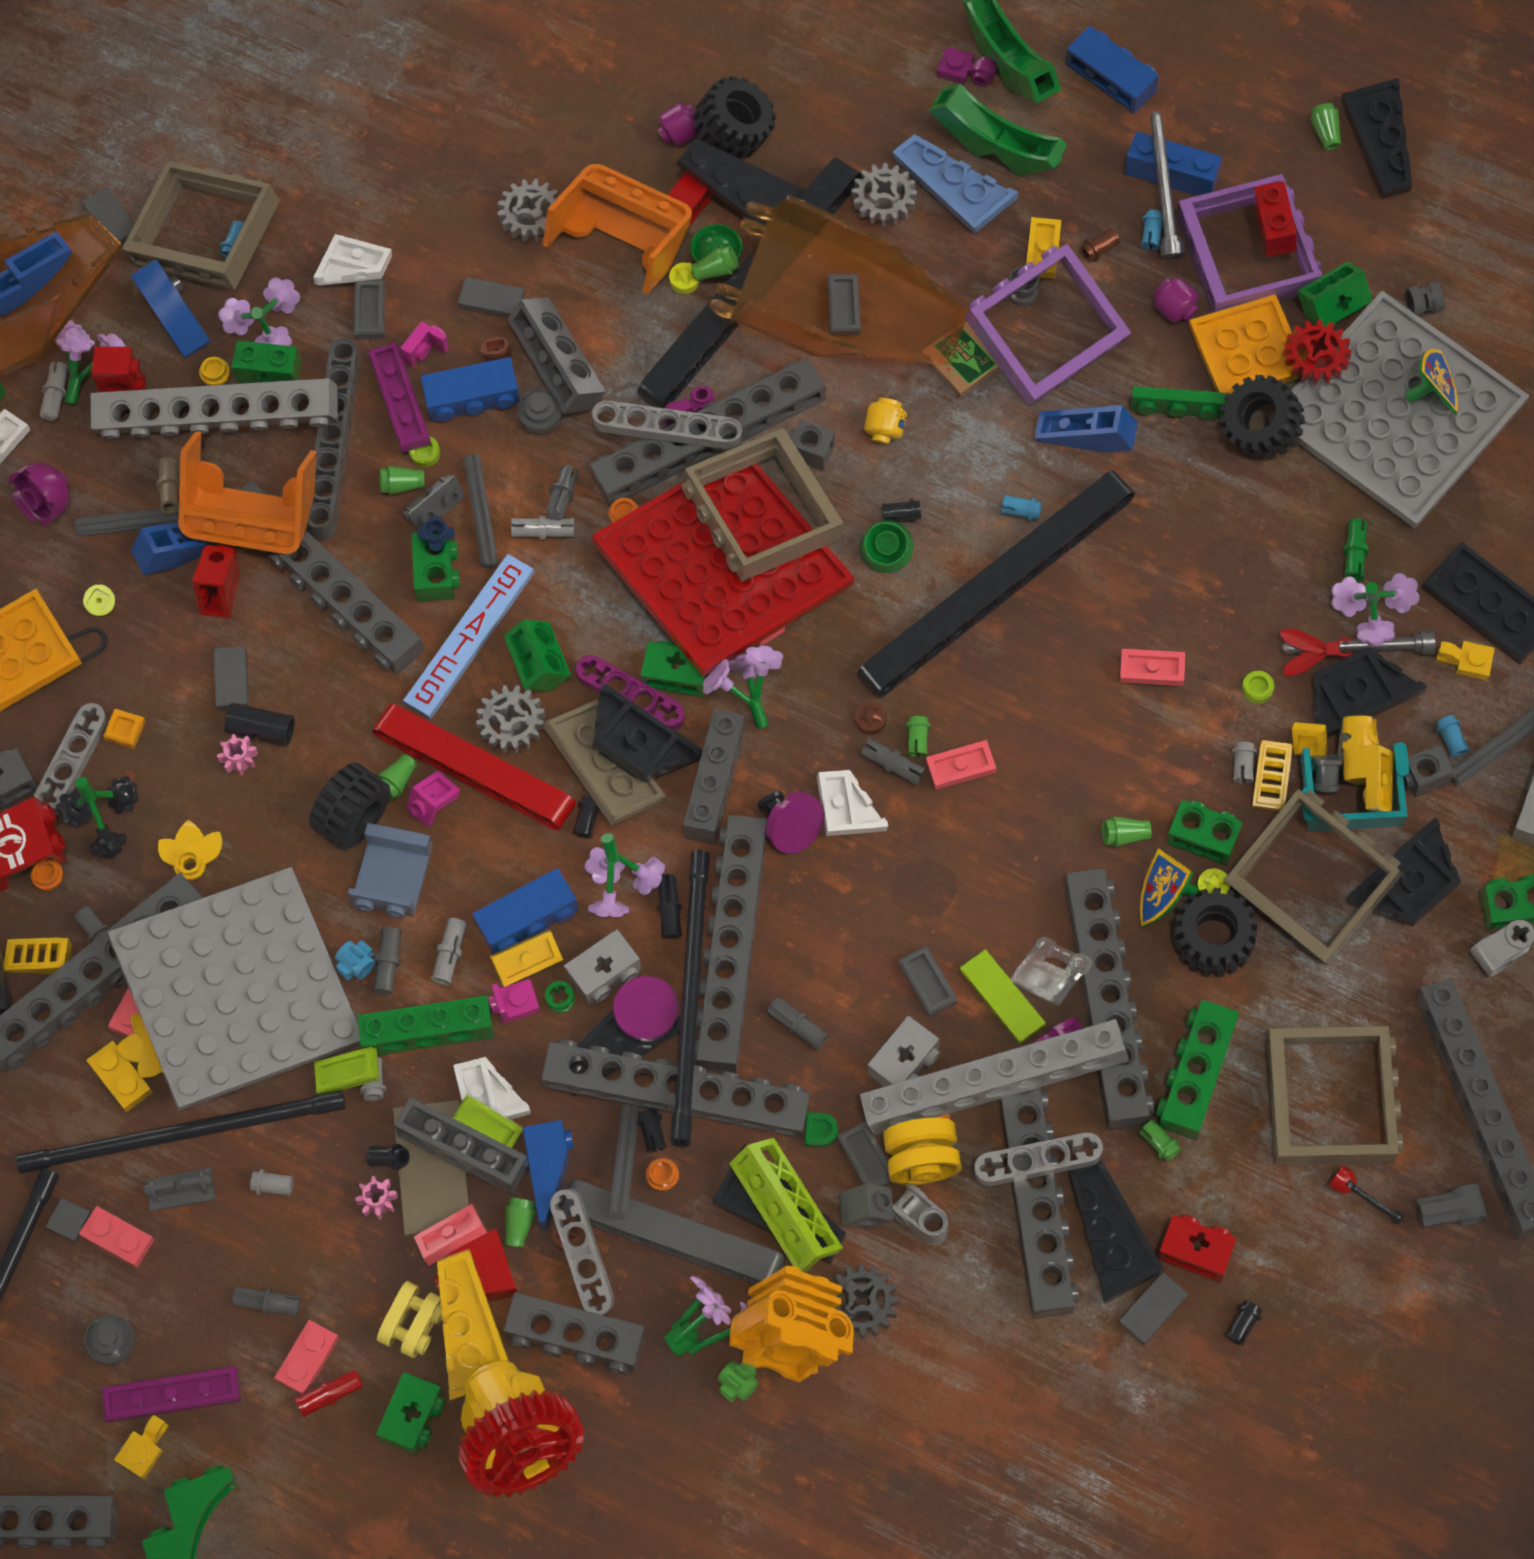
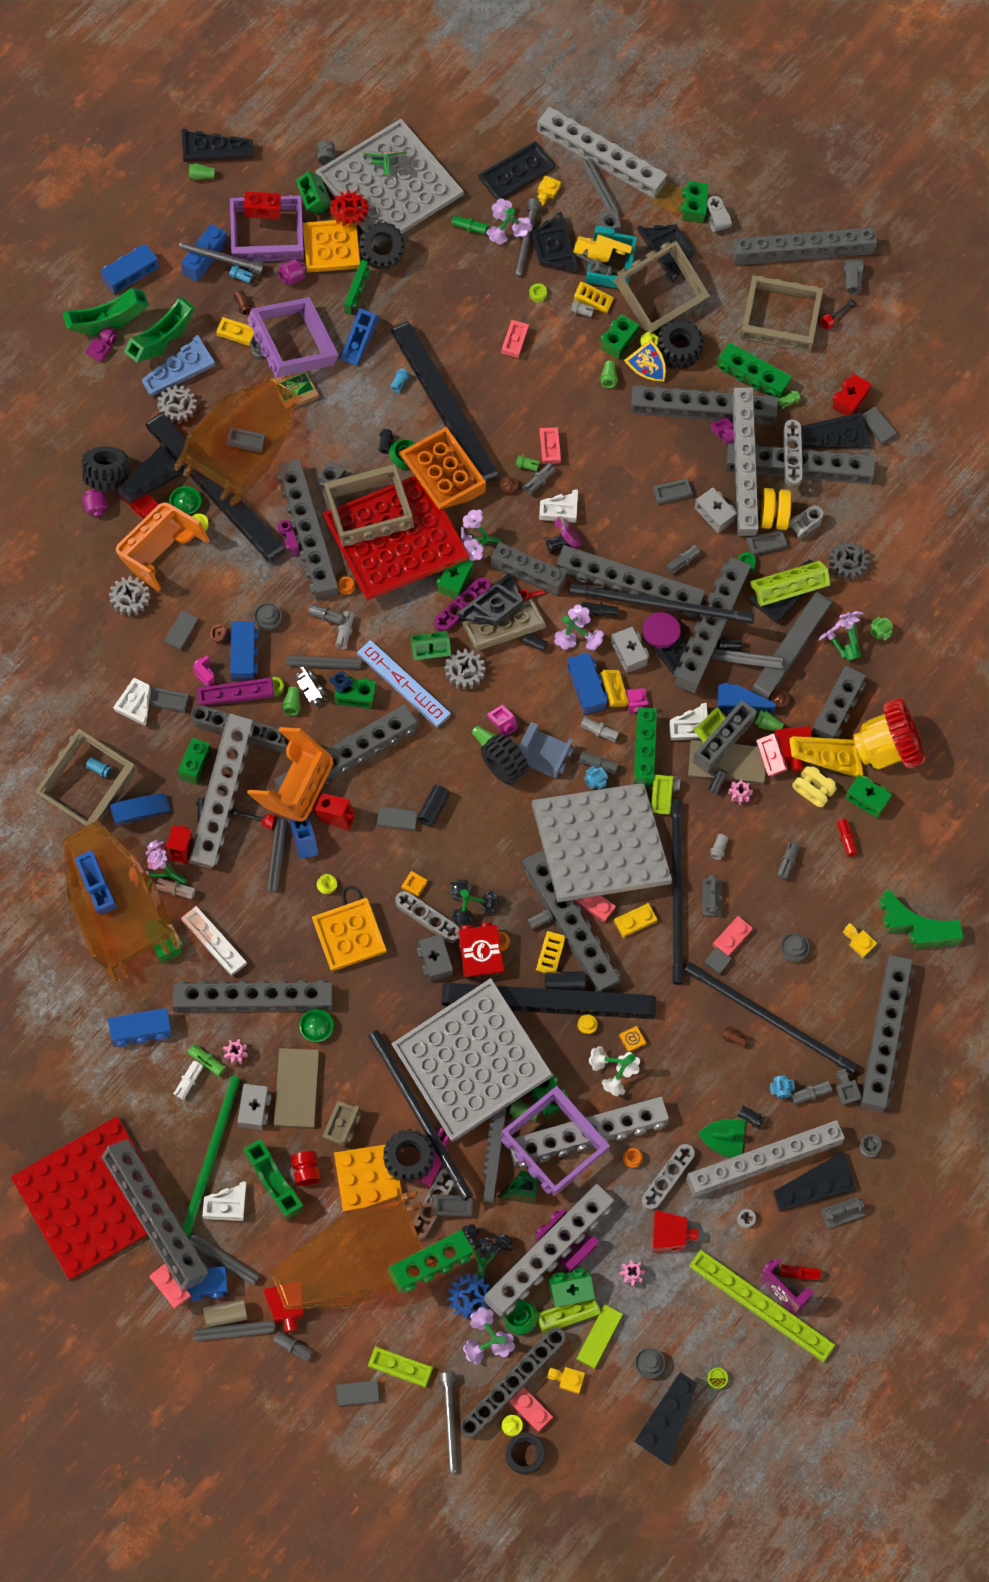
camera: 85 degrees left, 0 degrees up
magenta cylinder [9,462,70,526] -> none
dark grey tile [82,187,134,250] -> none
magenta tile [102,1366,241,1423] -> none
yellow plate [116,1013,162,1078] -> none
dark tan pin [156,457,180,515] -> none
yellow plate [158,820,222,881] -> none
yellow plate [199,357,230,386] -> none
bright pink gear [217,734,258,776] -> none
lavender plant [218,277,300,346] -> none
coral plate [274,1320,339,1395] -> none
red beam [372,703,576,831] -> none
dark grey brick [507,297,606,414] -> none
green bush [545,981,575,1013] -> none
light grey beam [550,1189,615,1315] -> none
light grey beam [592,401,742,449] -> none
orange plate [646,1158,679,1192] -> none
bright green cone [691,246,739,281] -> none
light orange piece [729,1266,854,1383] -> none
dark grey brick [840,1183,894,1230] -> none
yellow head [864,398,907,445] -> none
lime tile [960,949,1046,1045] -> none
clear plate [1010,937,1093,1006] -> none
black pin [1224,1300,1262,1346] -> none
red piece [1280,628,1353,676] -> none
yellow tile [1292,722,1328,756] -> none
dark azure pin [1436,715,1470,758] -> none
none -> orange slope [400,427,486,510]
none -> red hand [519,589,545,602]

